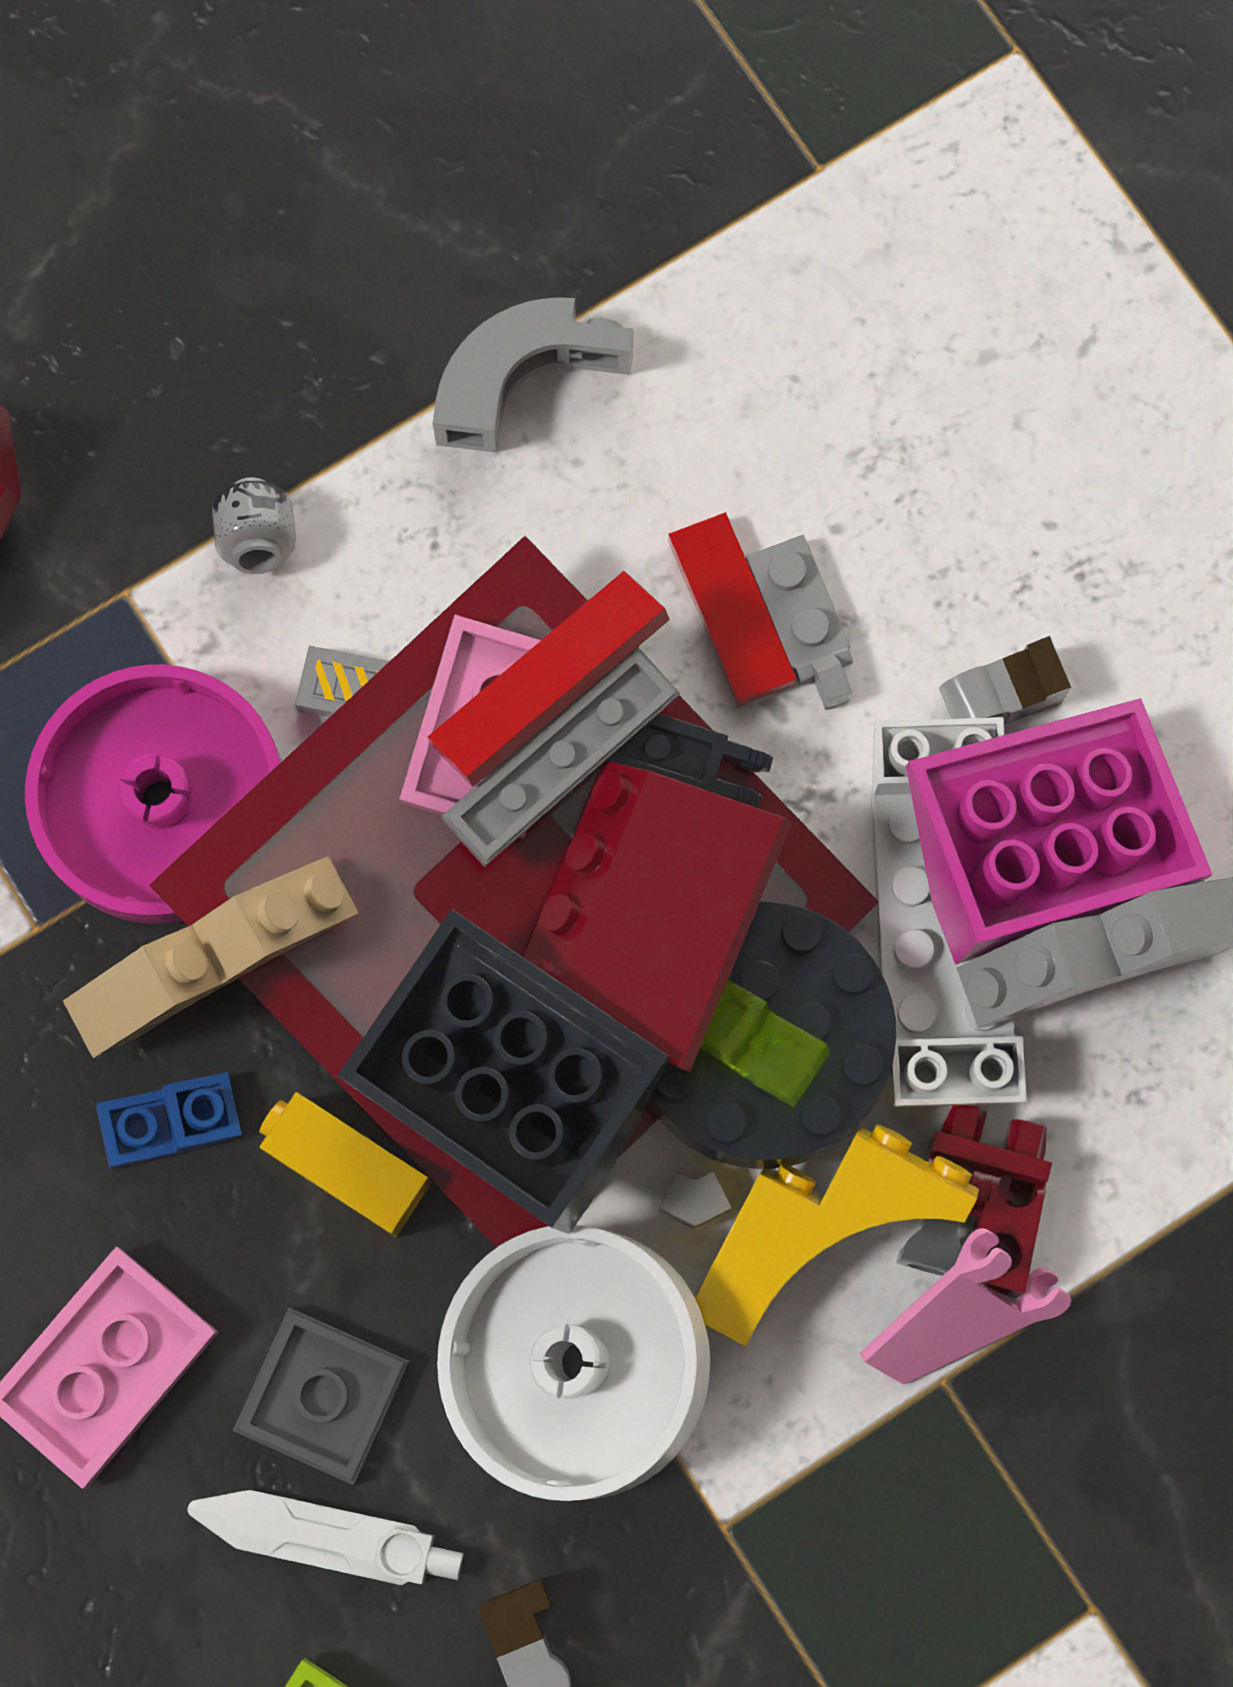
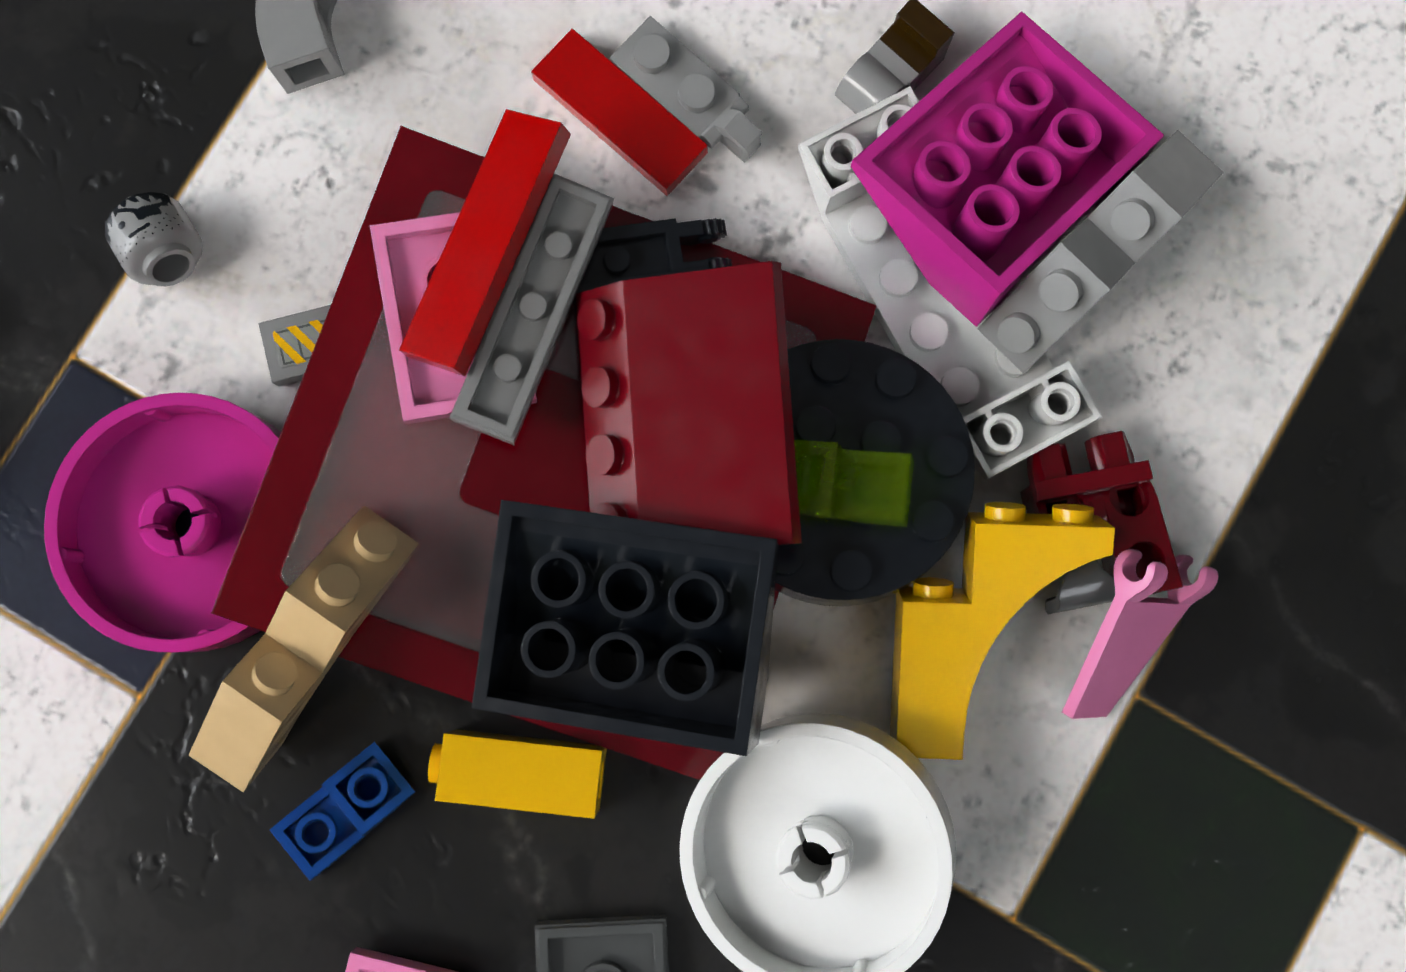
camera: 25 degrees left, 5 degrees up
light grey piece [658,1171,732,1229] -> none

